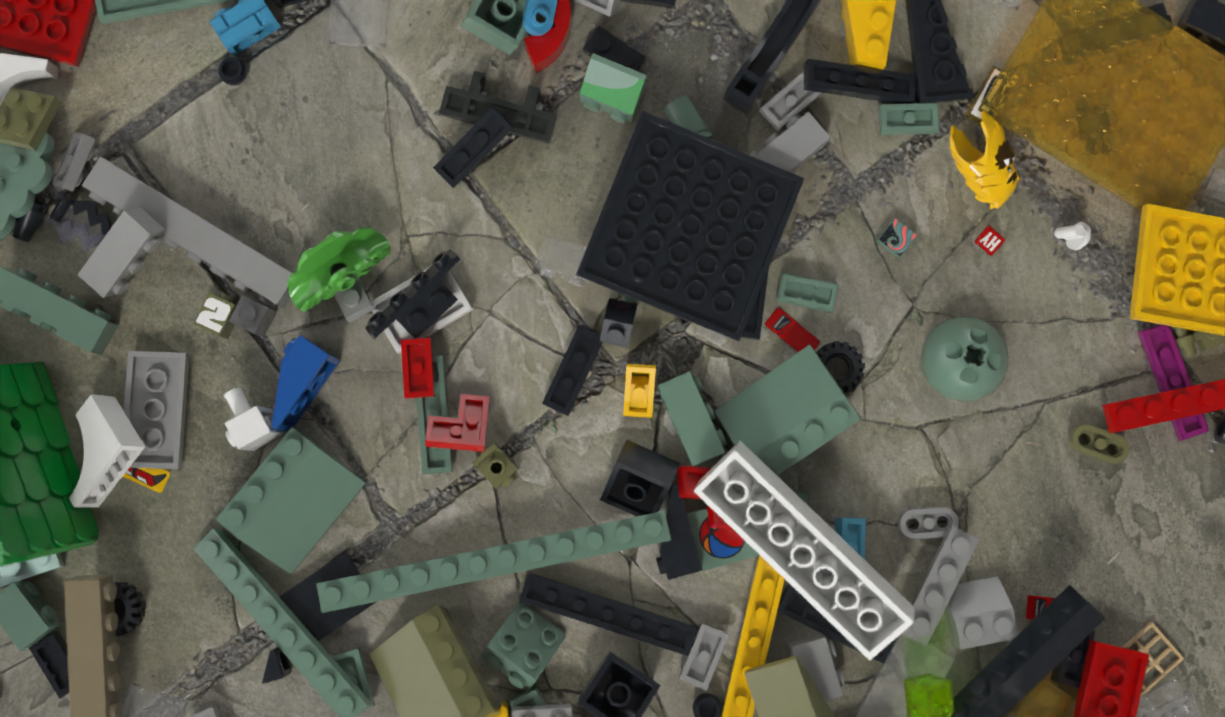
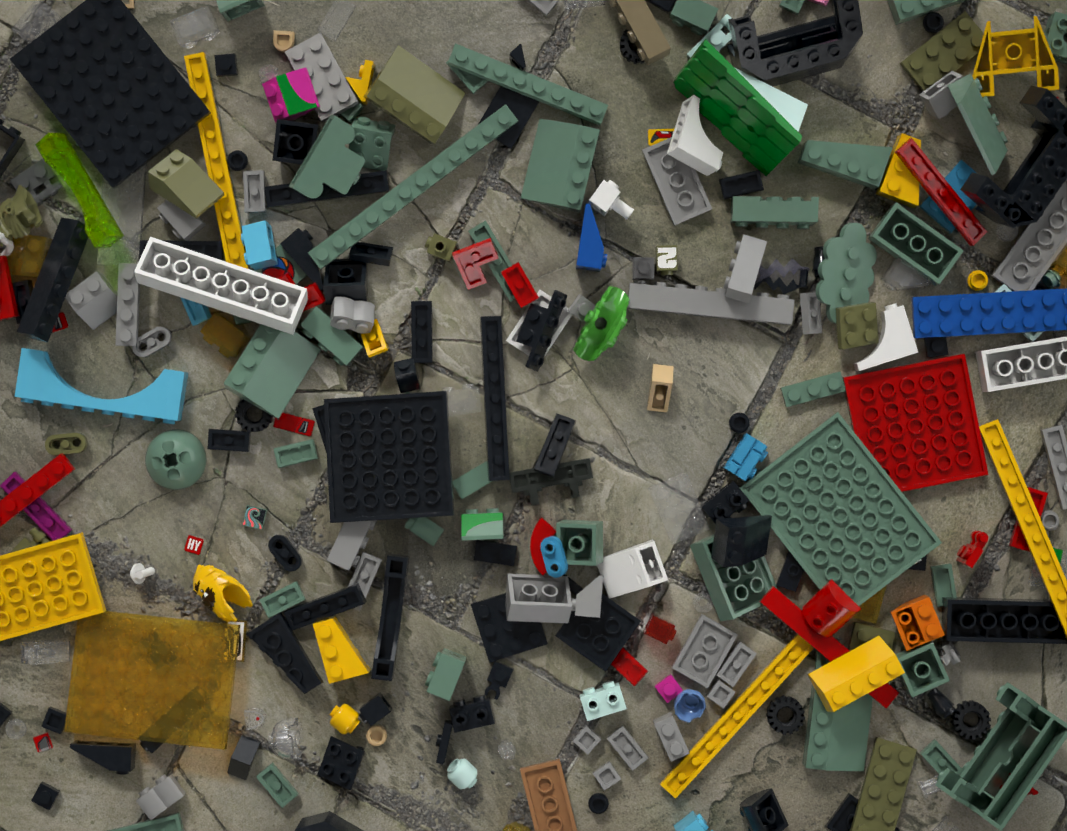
camera: 155 degrees right, 5 degrees up
none -> medium azure arch [15,348,189,424]
none -> clear yellow brick [200,312,251,358]
none -> black plate [207,429,251,452]
none -> medium azure brick [241,220,278,270]
none -> black plate [268,535,303,572]
none -> sand green brick [289,115,365,198]
none -> light grey brick [330,297,375,334]
none -> black plate [349,242,393,266]
none -> sand green tile [453,461,492,499]
none -> black plate [480,316,510,481]
none -> tan slope [647,364,674,412]
none -> black plate [719,170,764,200]
none -> sand green plate [780,371,845,407]

